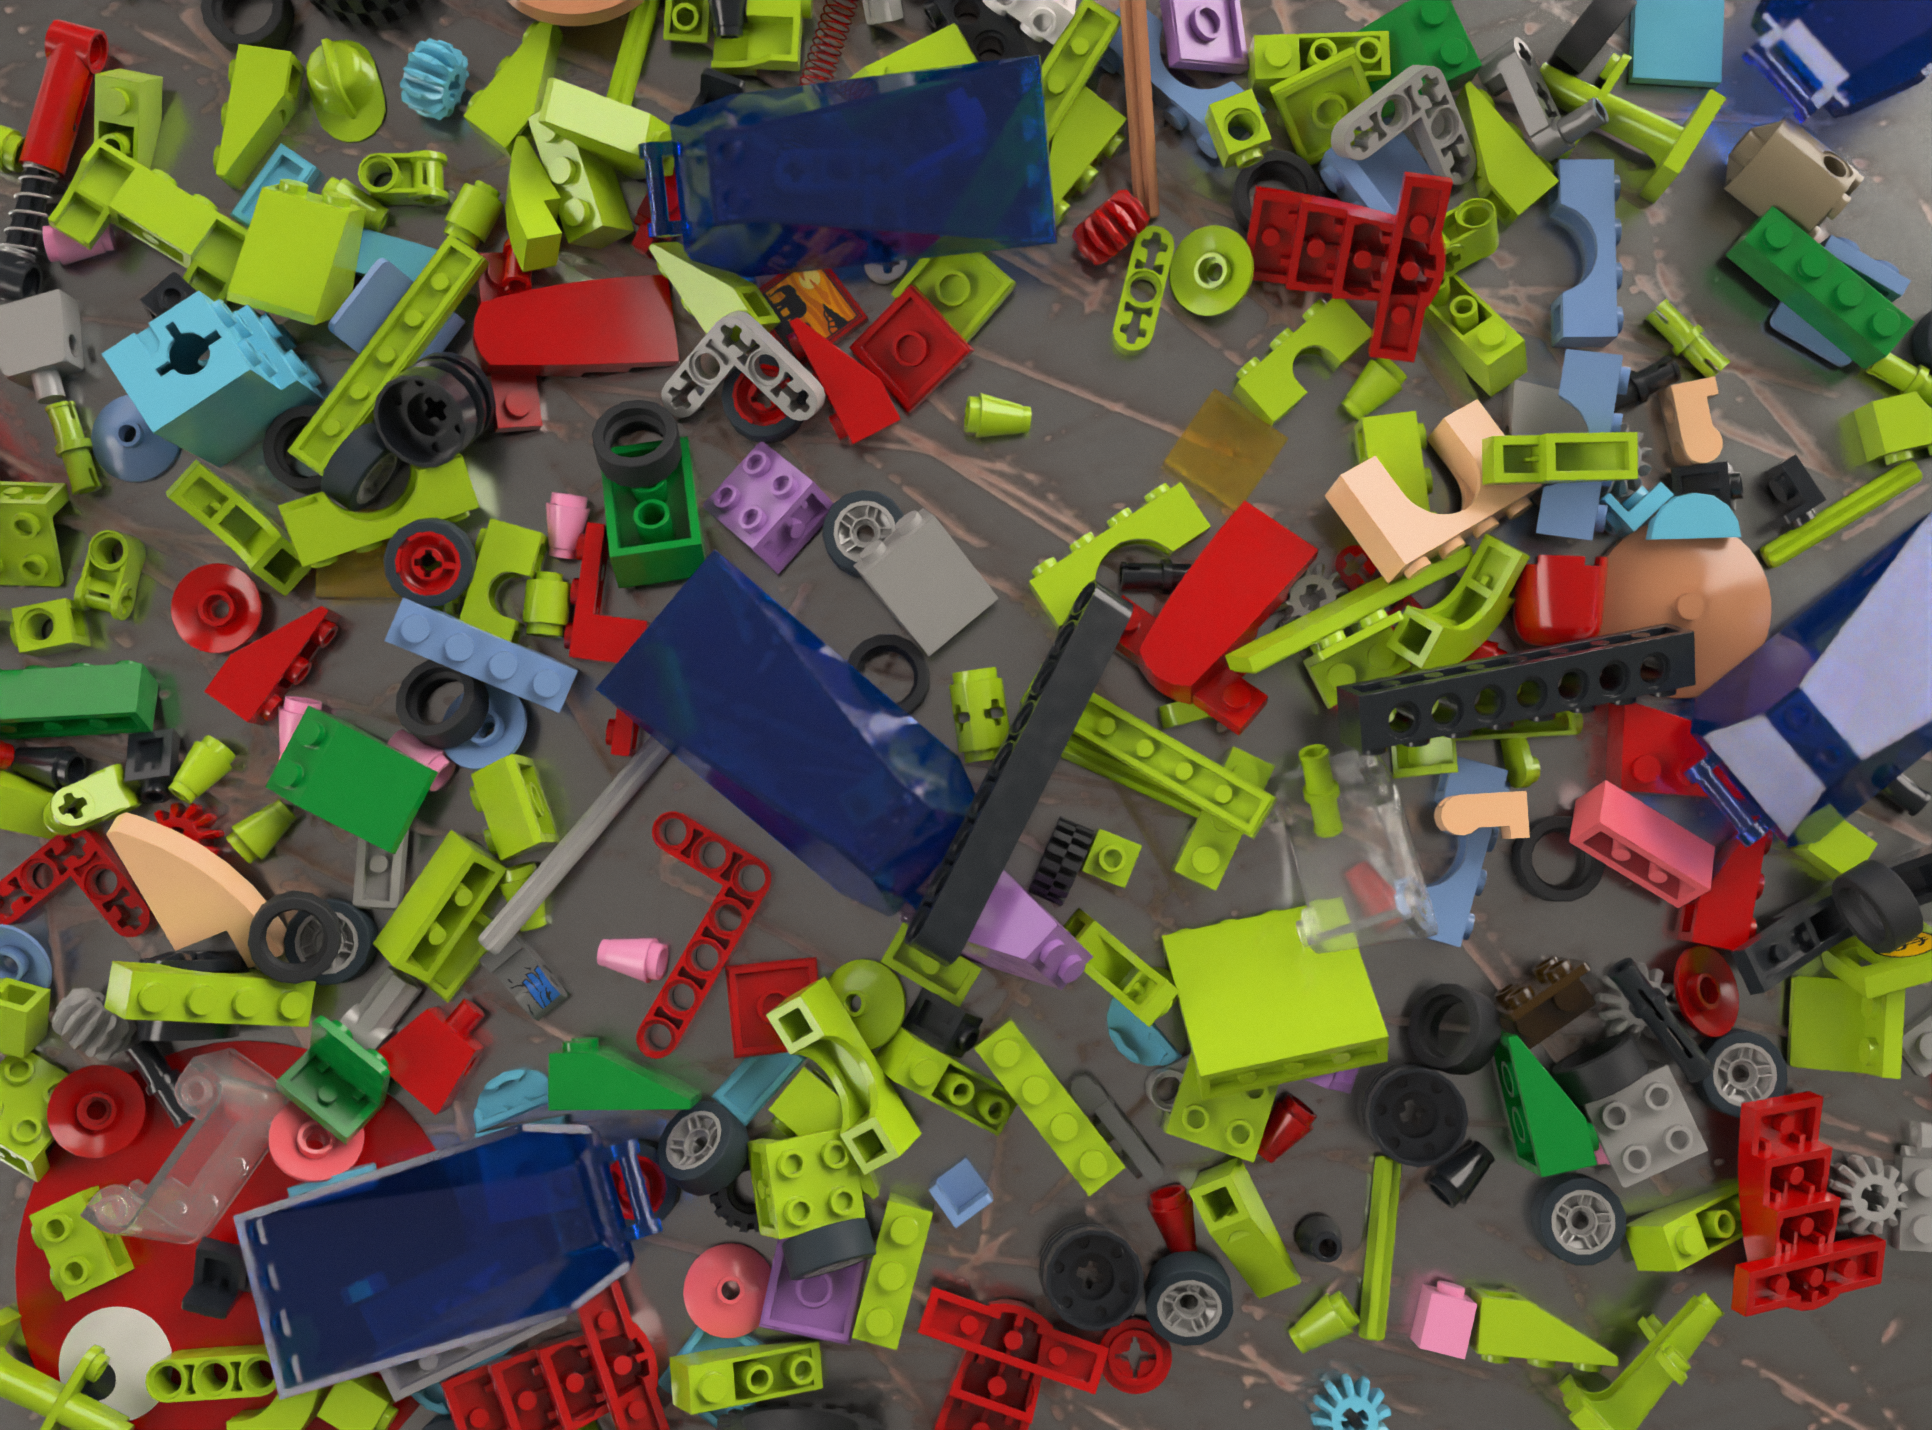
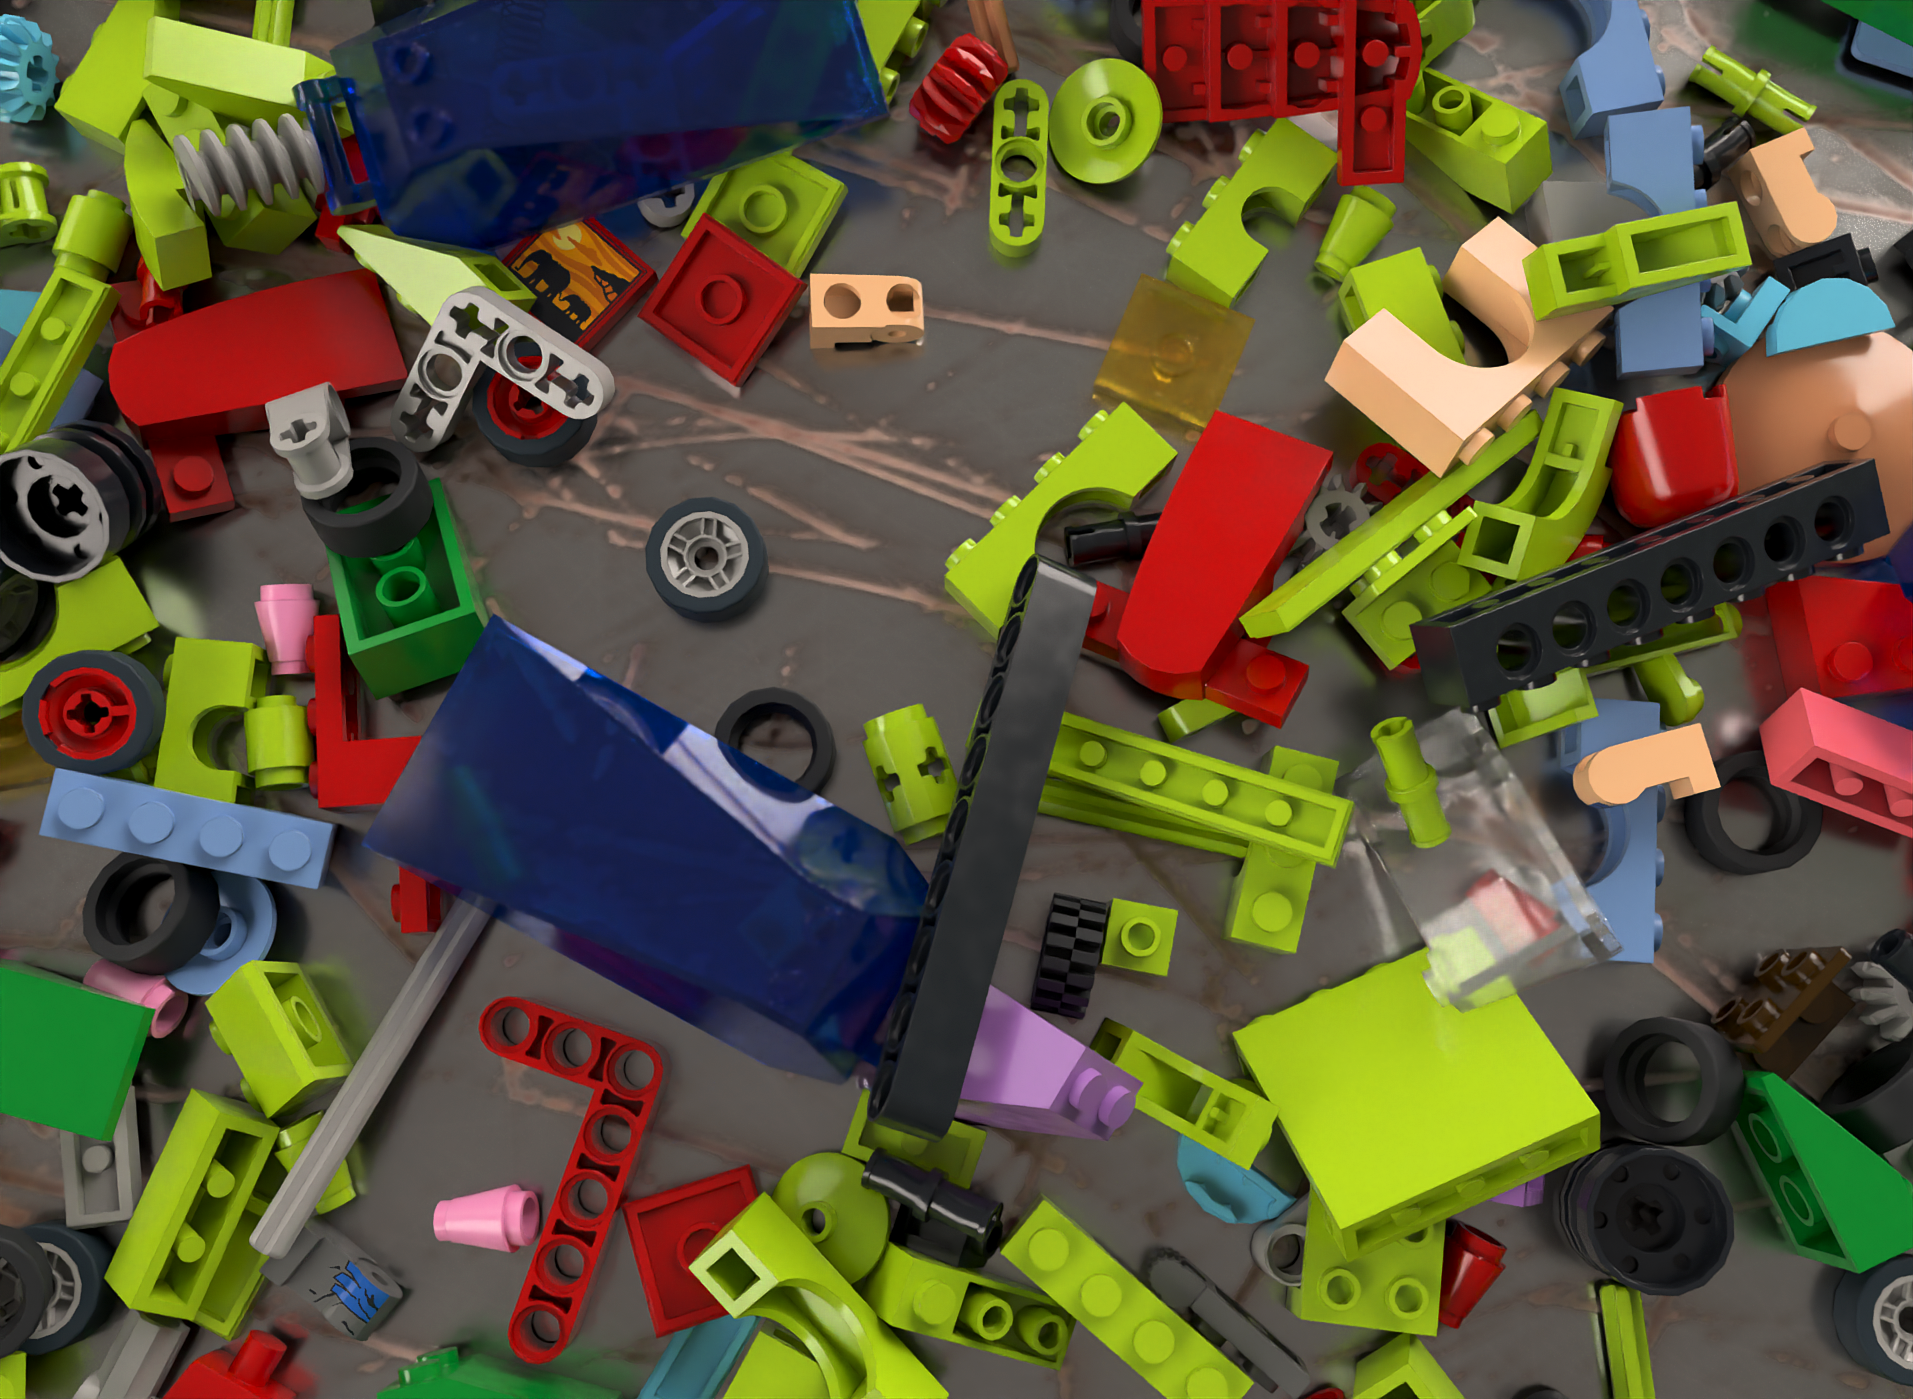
camera: 15 degrees left, 5 degrees down
medium lavender bracket [703,442,834,574] -> none
red slope [786,317,901,446] -> none
light grey brick [853,508,999,656] -> none
lime cone [964,393,1031,438] -> none
black cone [1427,1140,1495,1209] -> none
none -> light grey piece [173,113,325,217]
none -> light grey piece [265,382,354,499]
none -> light nougat leg [808,273,924,348]
none -> black pin [861,1146,1001,1244]

